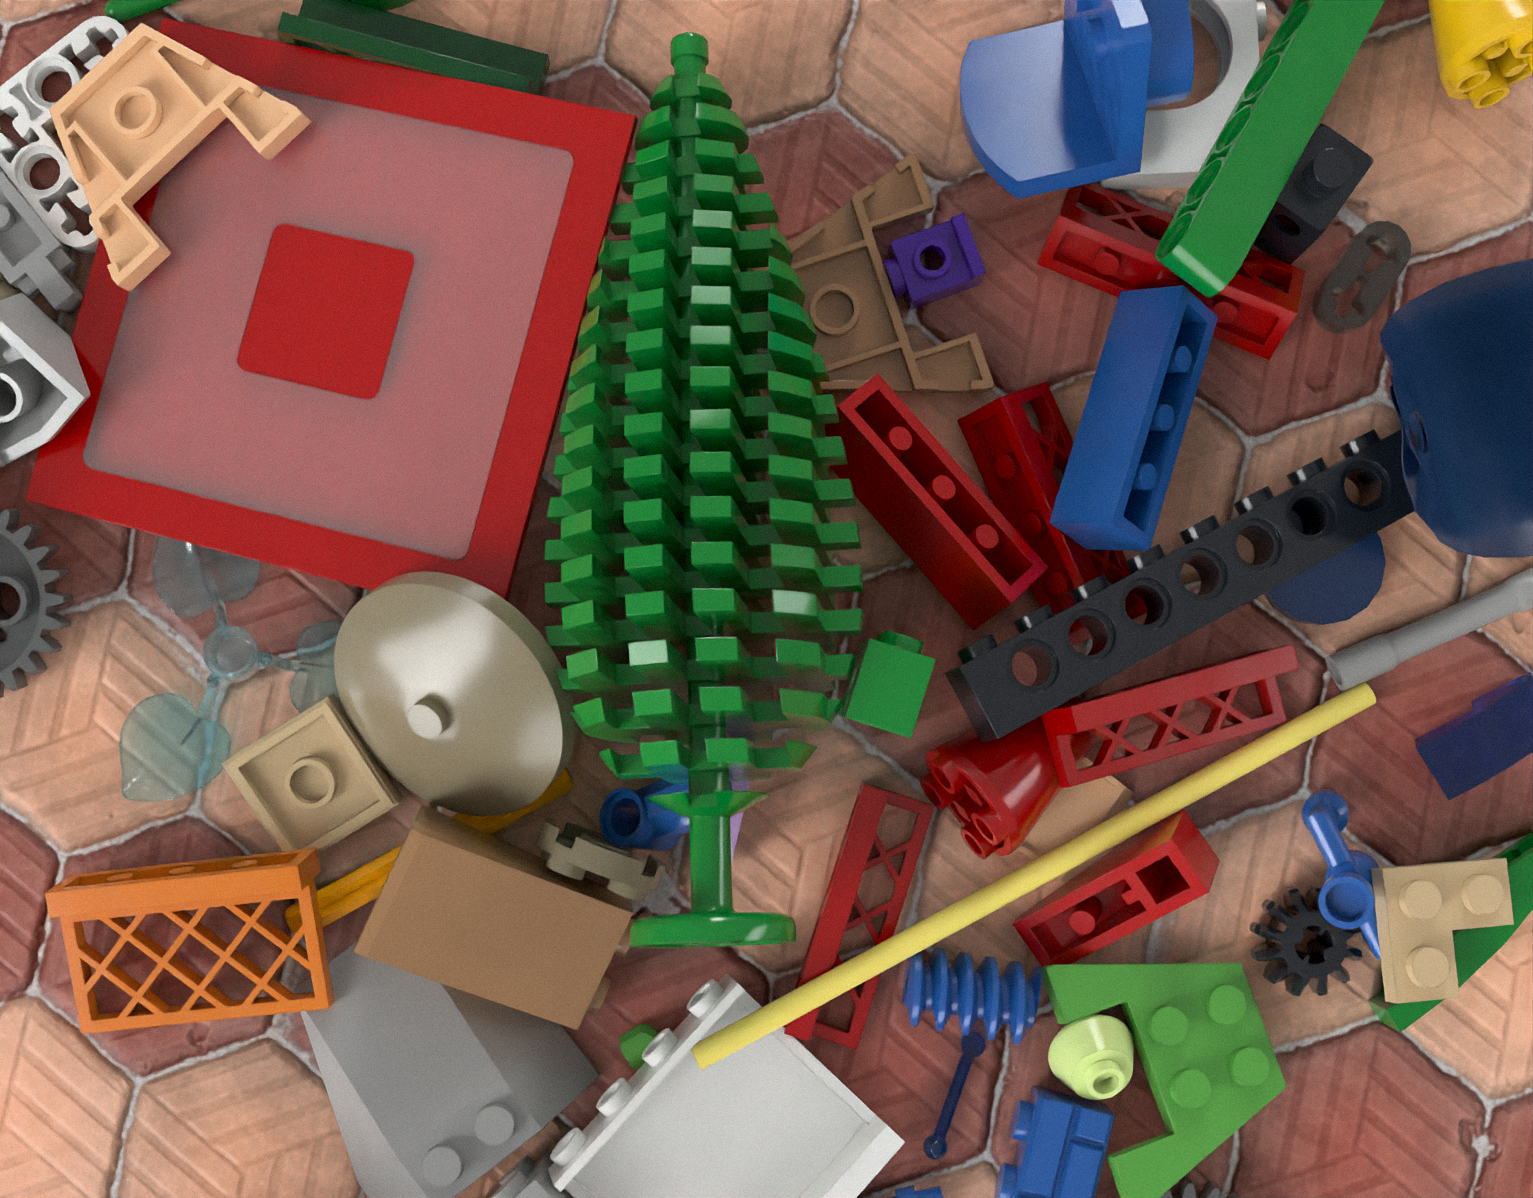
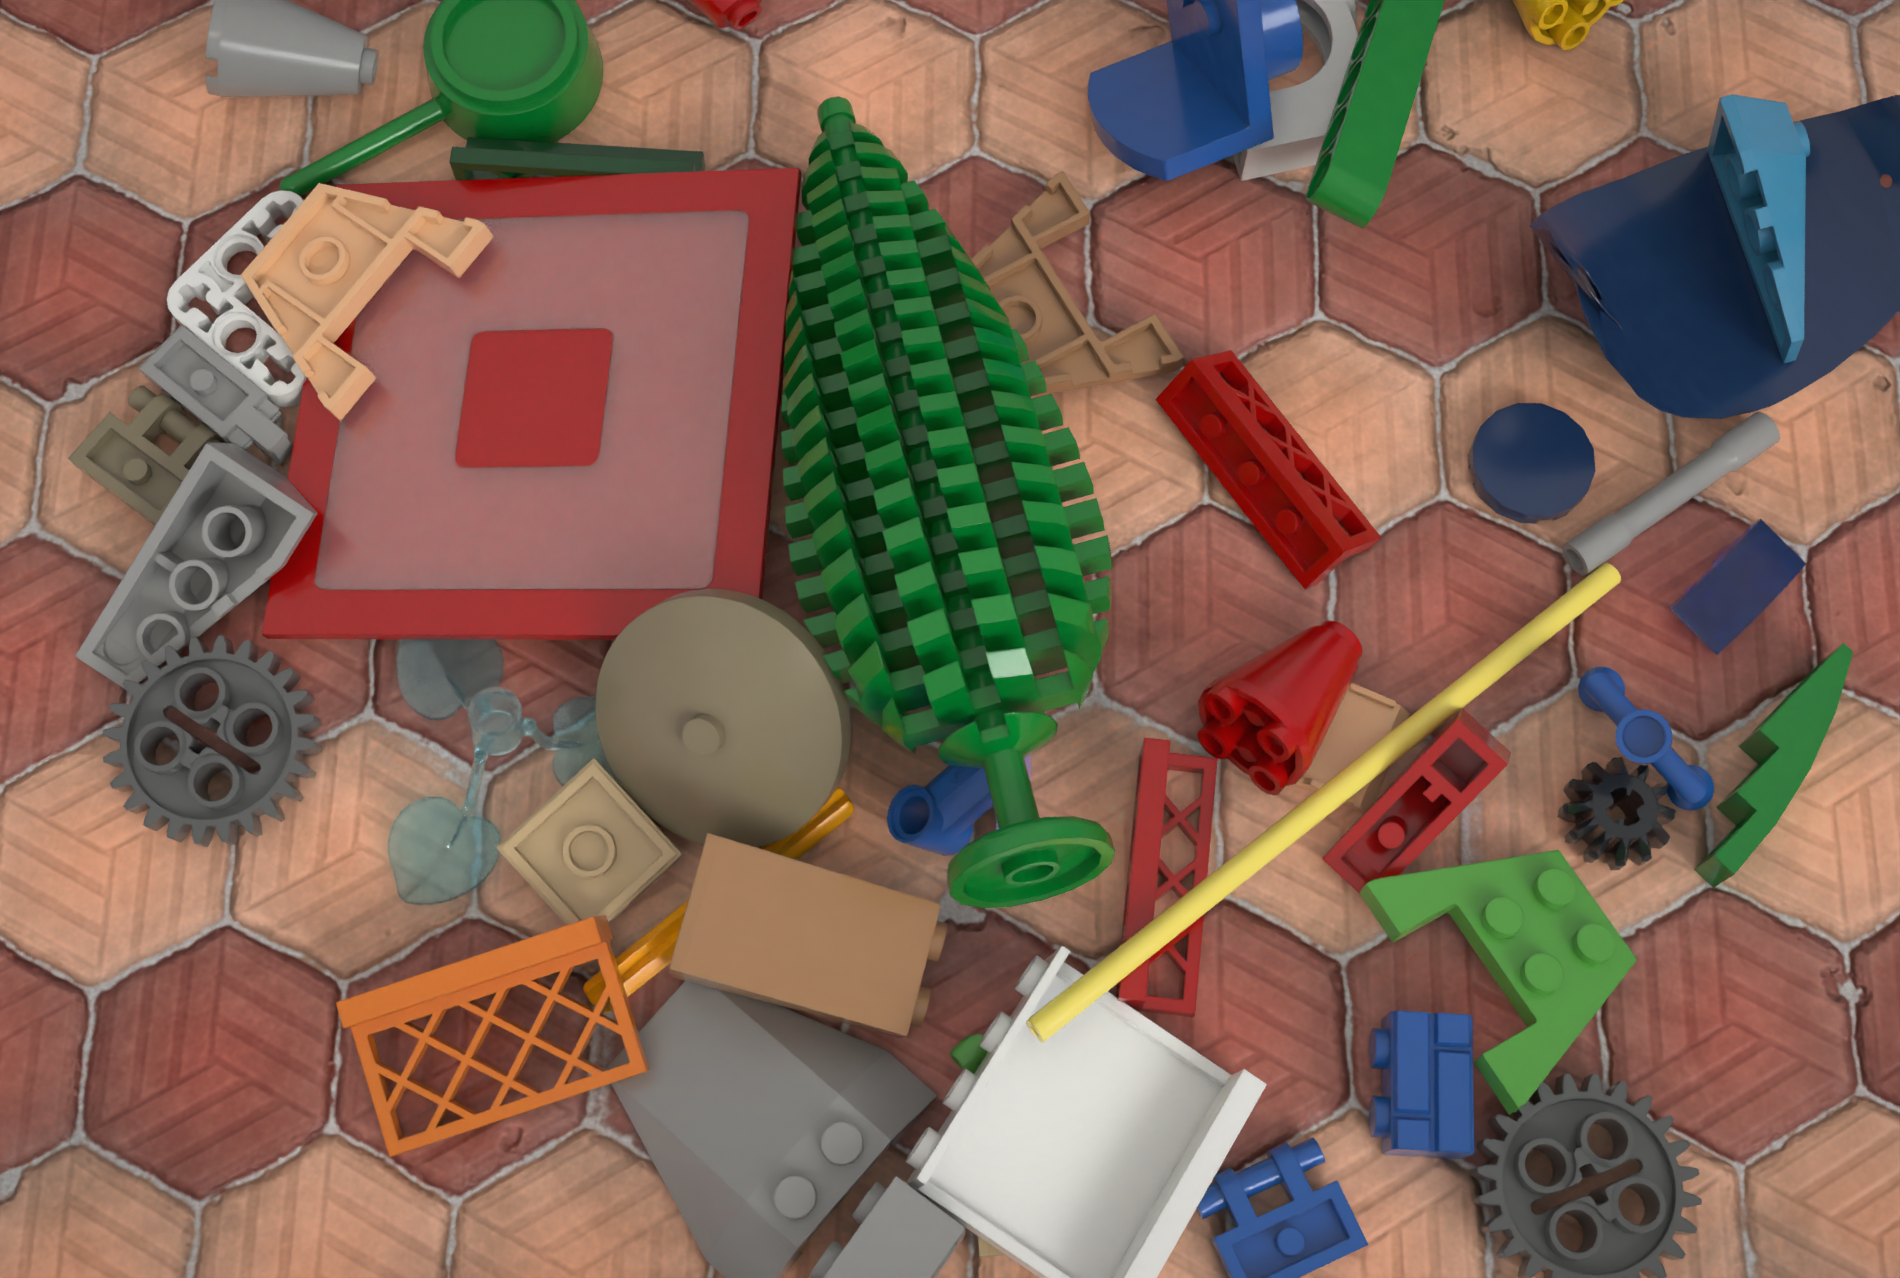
camera: 10 degrees left, 15 degrees down
dark tan plate [535,818,666,902] -> none
red brick [825,373,1049,630] -> none
green arch [838,630,936,738] -> none
dark purple brick [882,213,986,311] -> none
blue piece [902,947,1042,1045] -> none
clear blue hinge [923,1030,986,1160] -> none
black brick [945,429,1415,743] -> none
red fence [1037,183,1305,360] -> none
red fence [1041,644,1299,788] -> none
yellowish green cone [1048,1014,1134,1100] -> none
blue brick [1049,285,1218,551] -> none
black torso [1253,123,1374,265] -> none
clear smoke beam [1312,221,1411,334] -> none
tan plate [1371,858,1514,1004] -> none

